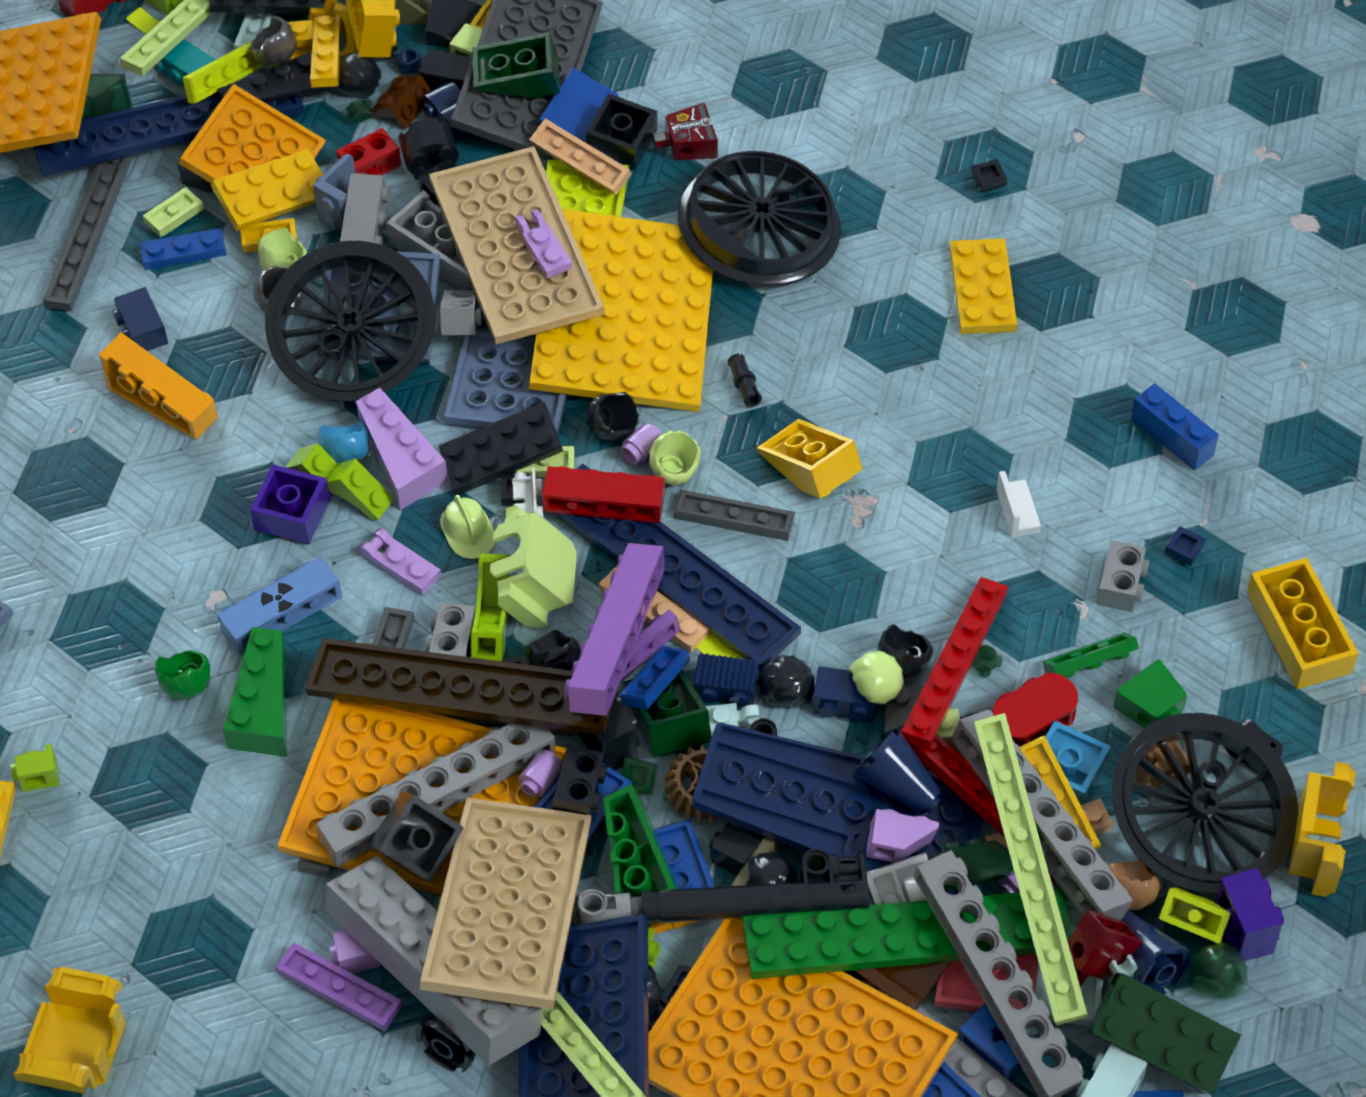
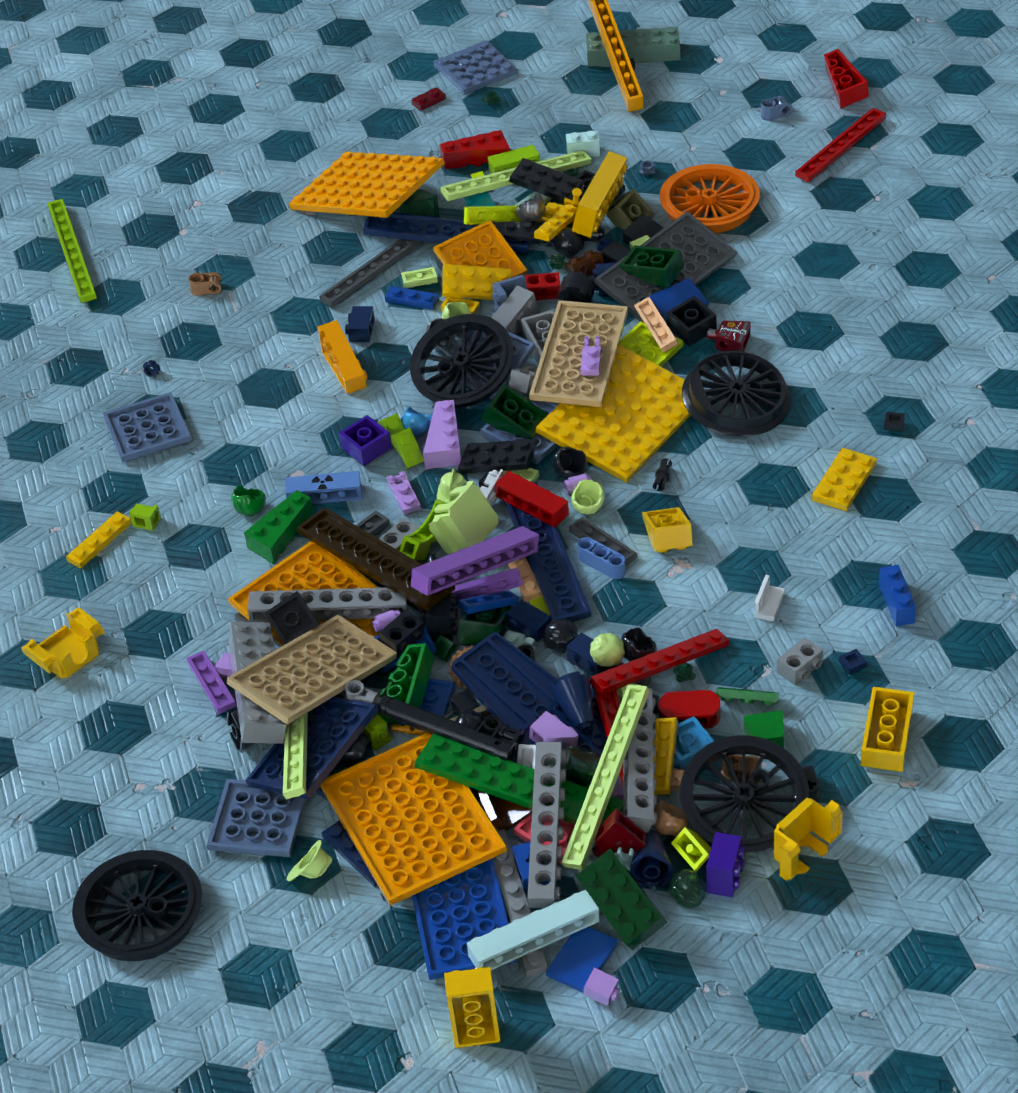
camera: 35 degrees right, 10 degrees down
none -> dark green slope [481,383,549,439]
none -> medium blue beam [577,537,626,579]

